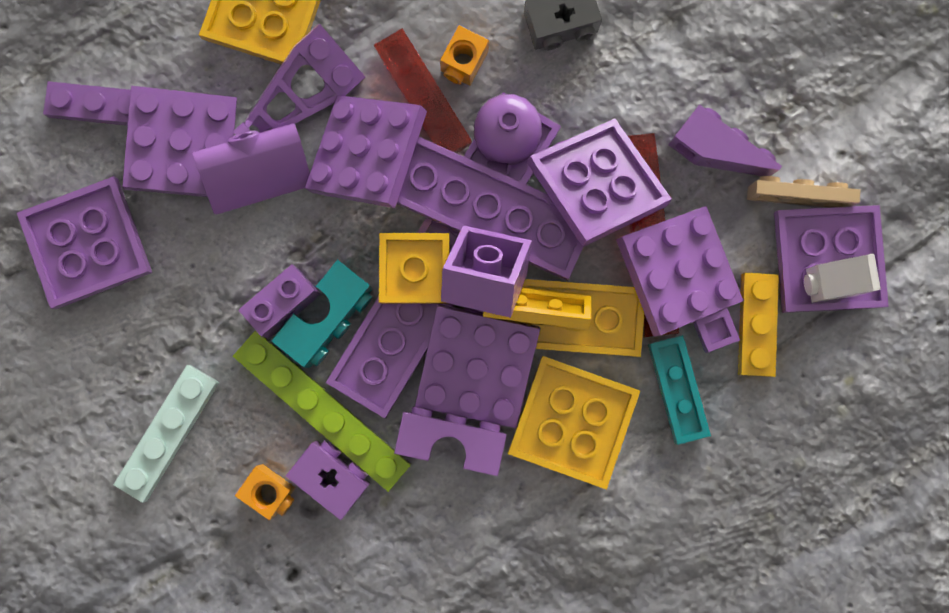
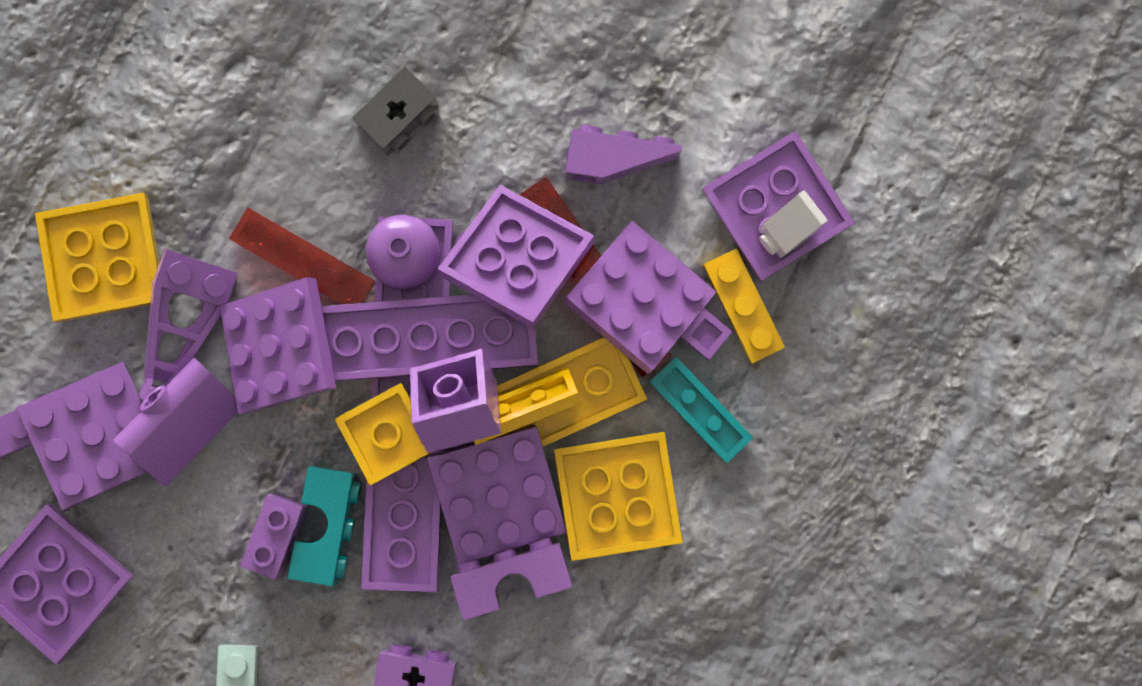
camera: 25 degrees left, 0 degrees up
lime plate [233,330,412,492] -> none
light orange brick [440,25,489,86] -> none
tan plate [747,176,861,208] -> none

